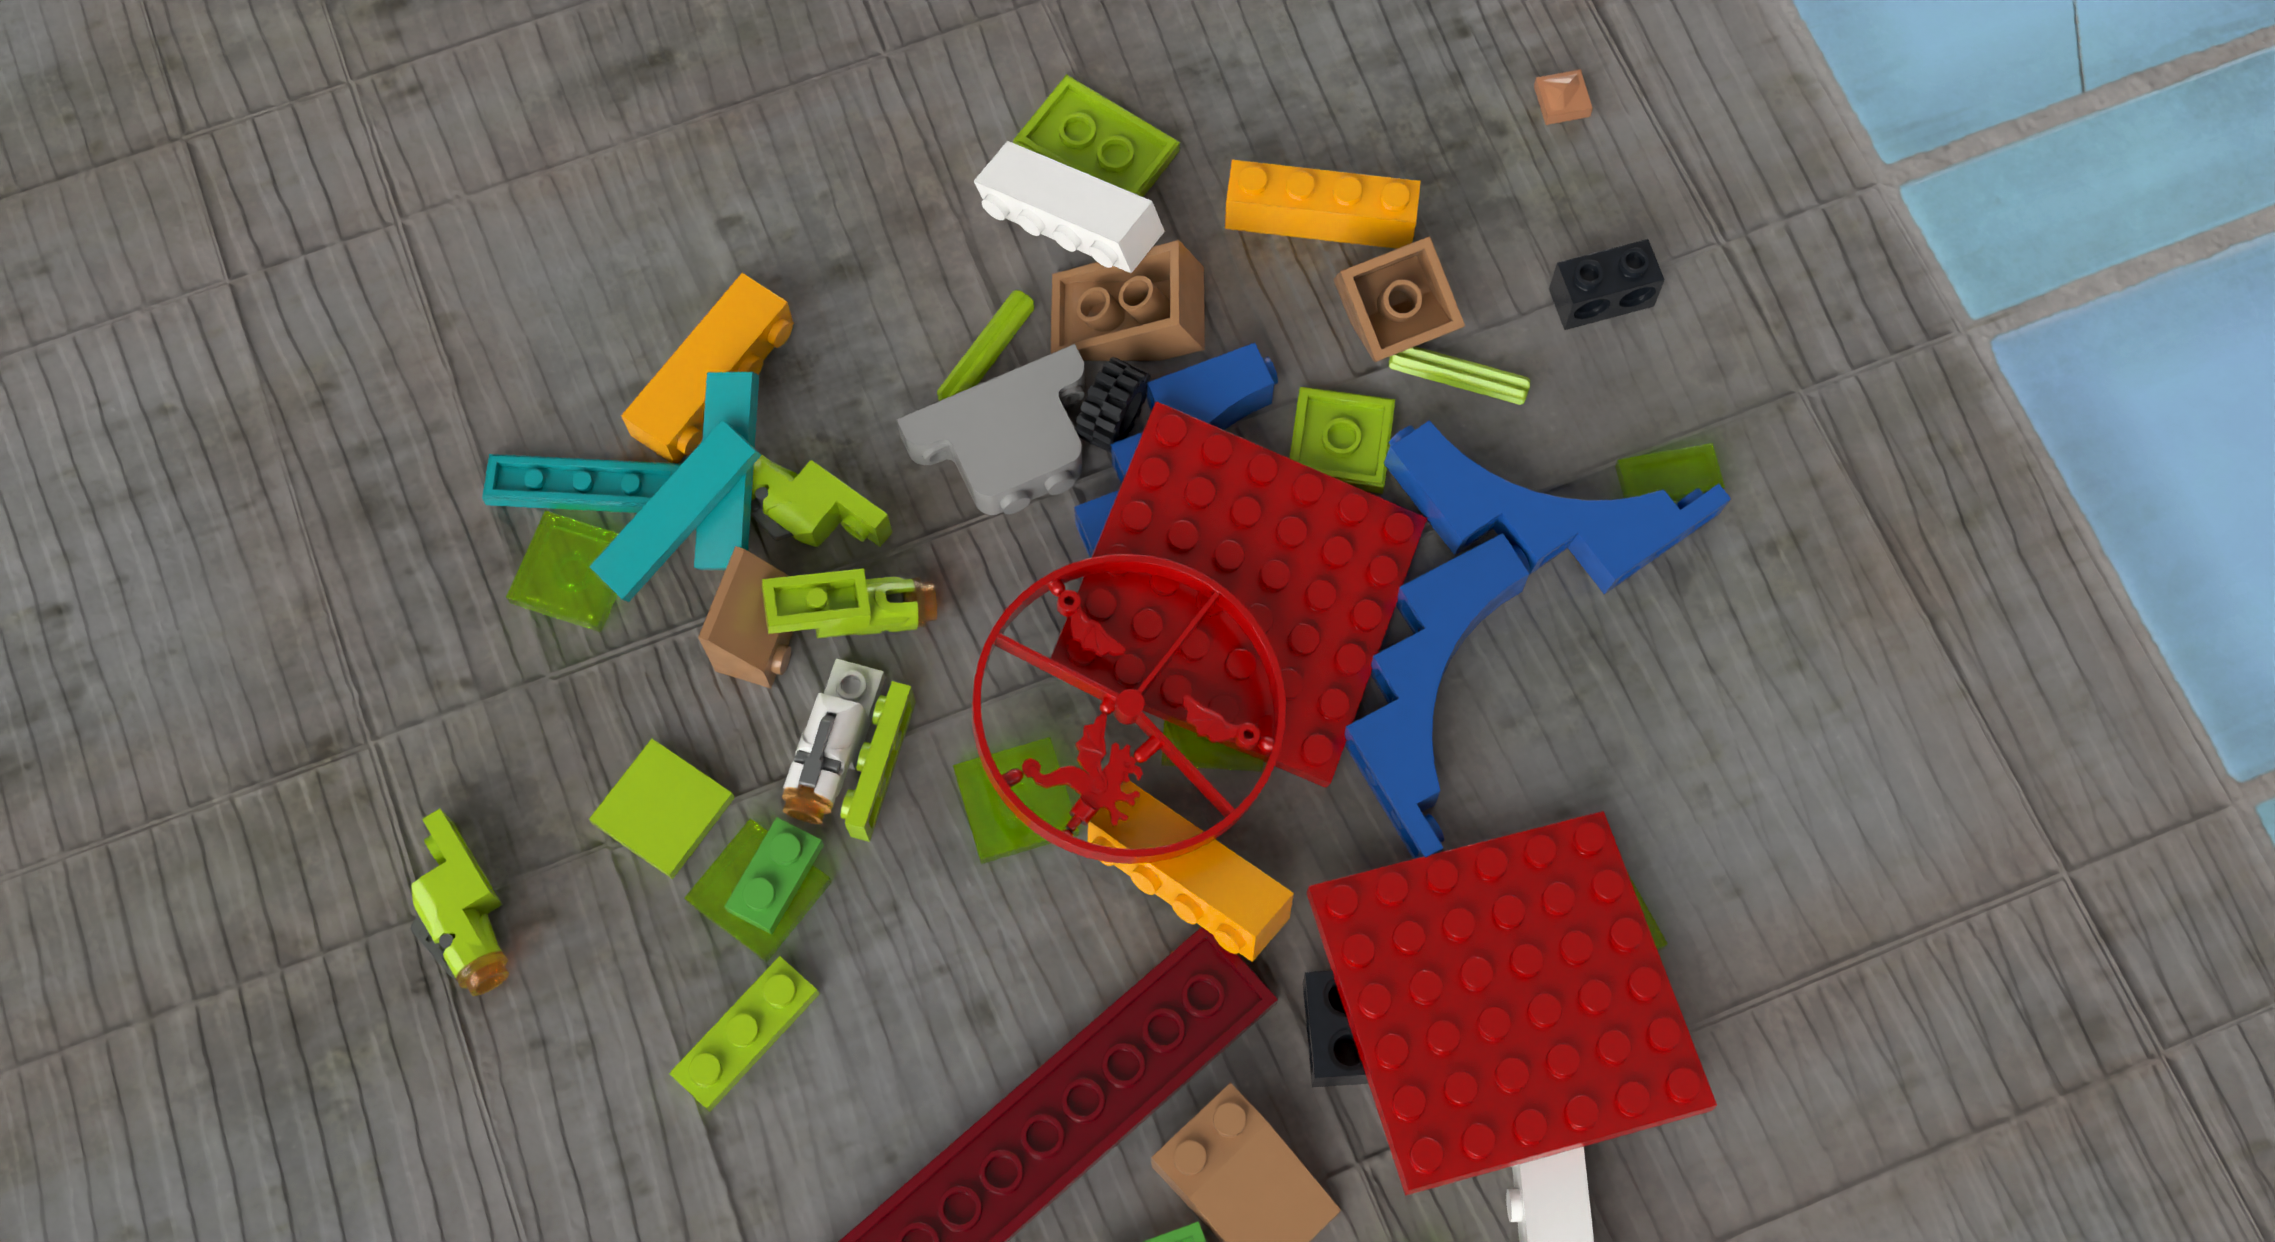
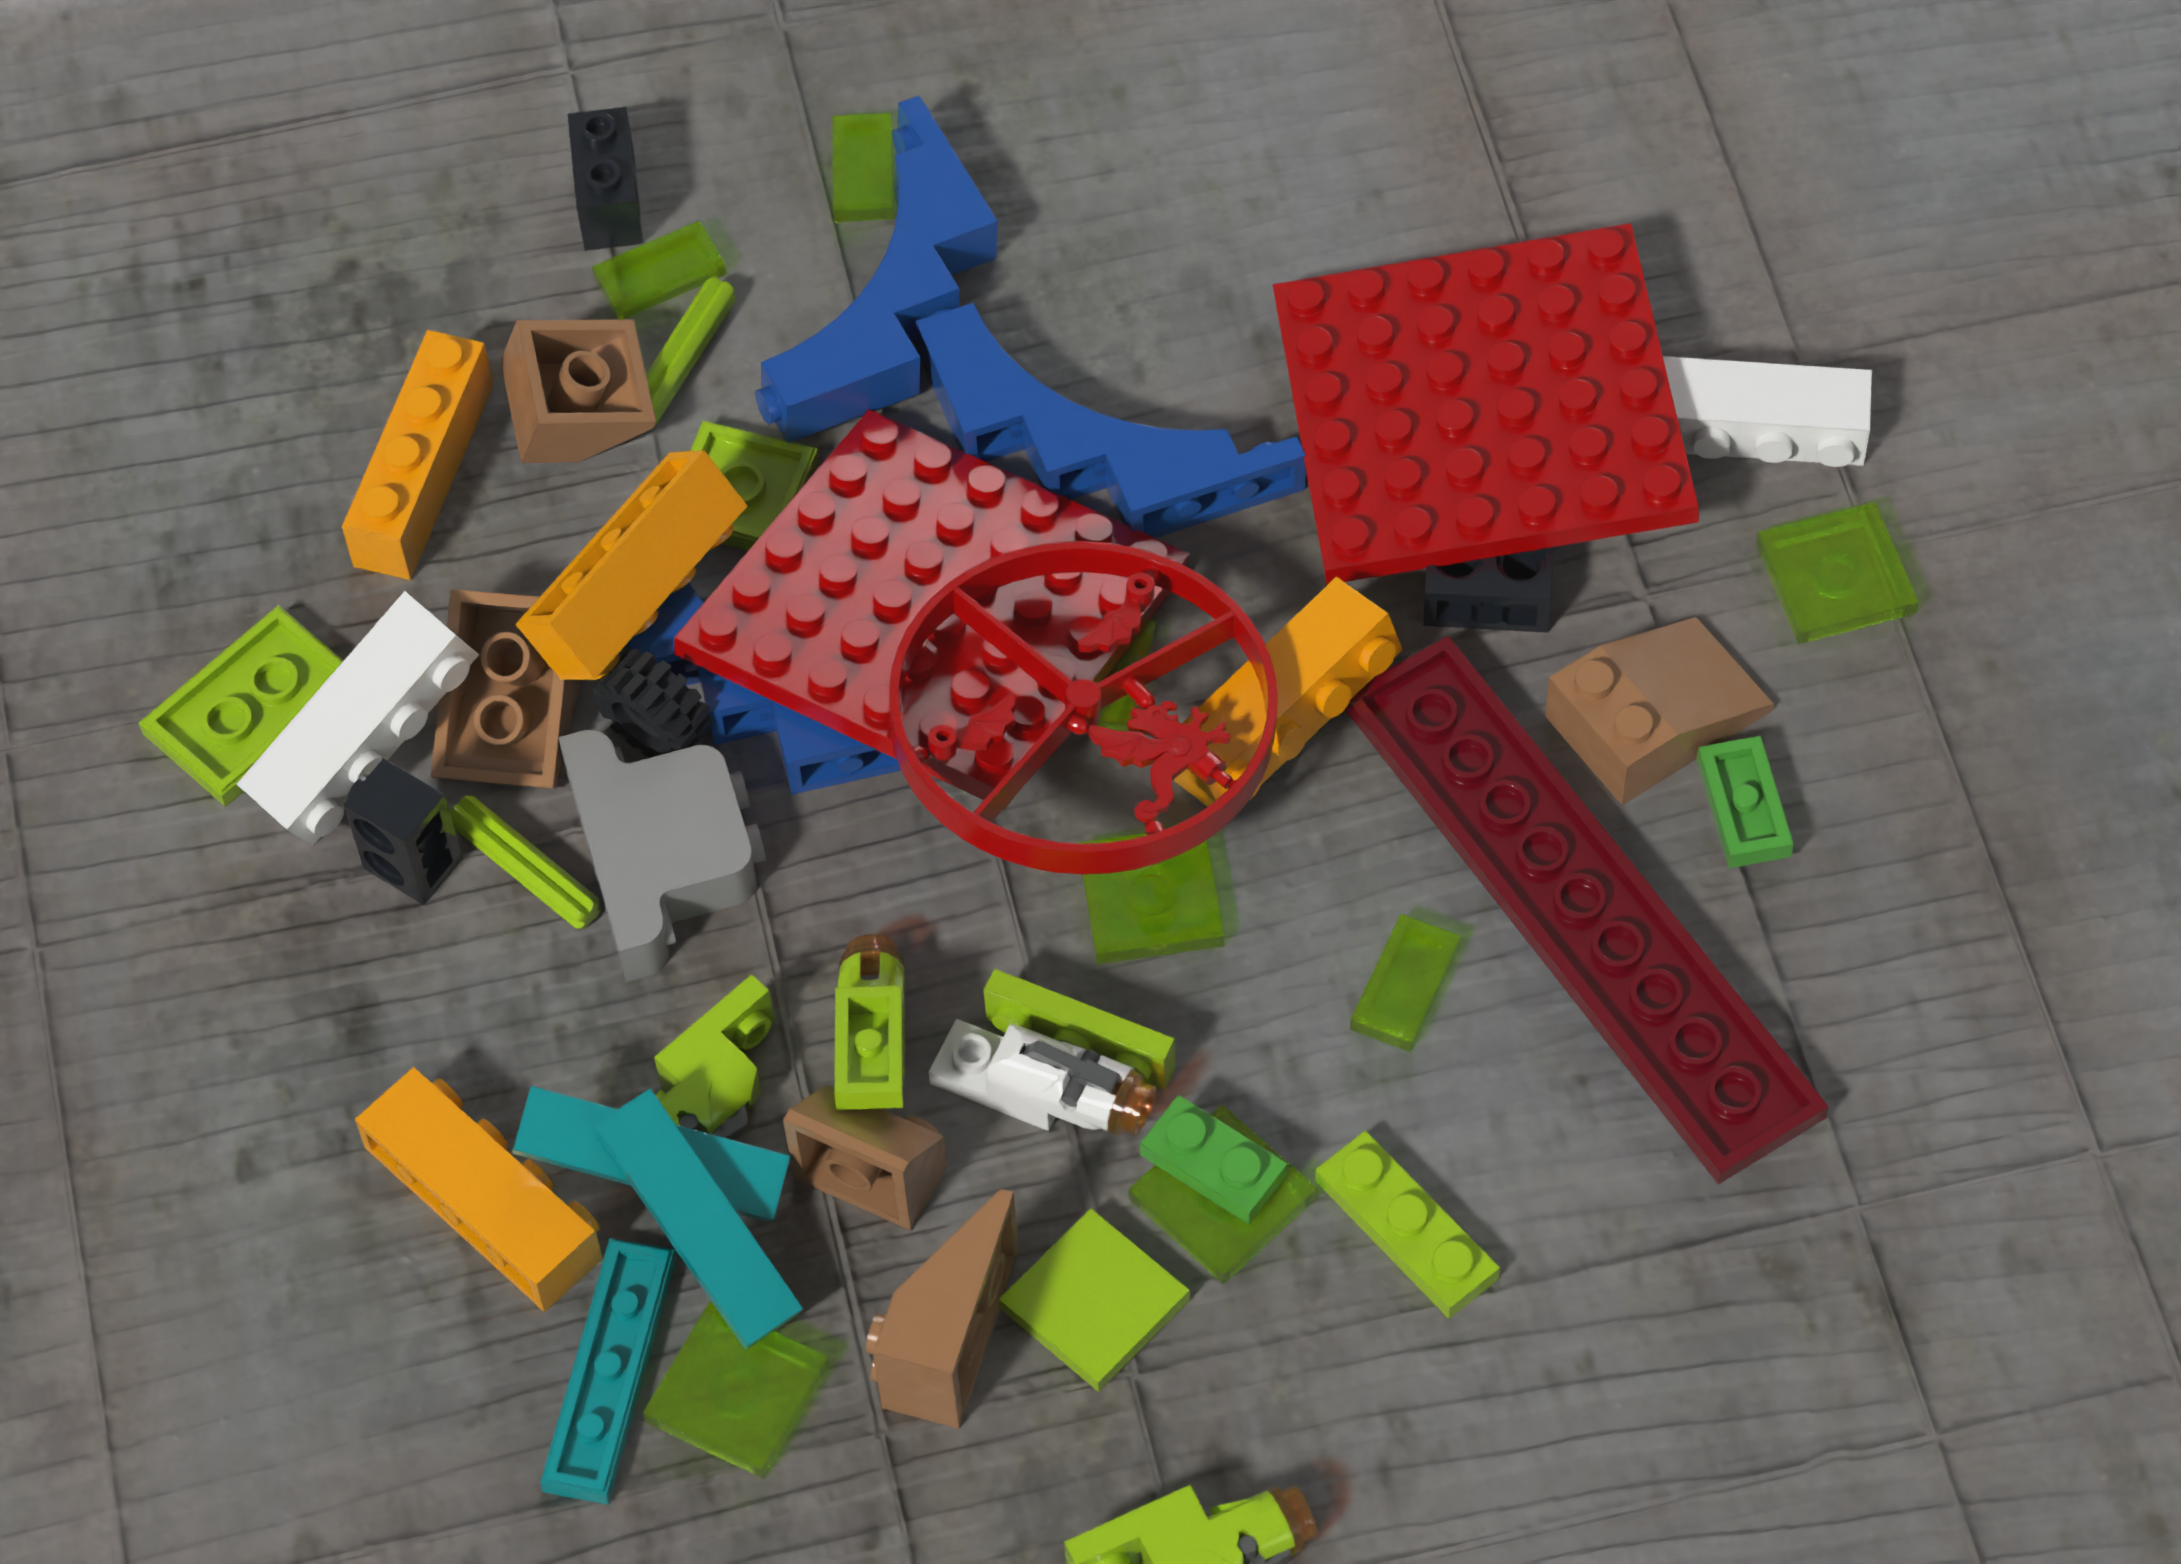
camera: 80 degrees left, 10 degrees down
nougat tile [1534,69,1593,125] -> none
none -> black brick [344,758,463,905]
none -> light orange brick [515,450,747,680]
none -> clear neon green tile [592,220,727,320]
none -> medium nougat slope [866,1189,1019,1429]
none -> clear neon green tile [1350,914,1461,1053]

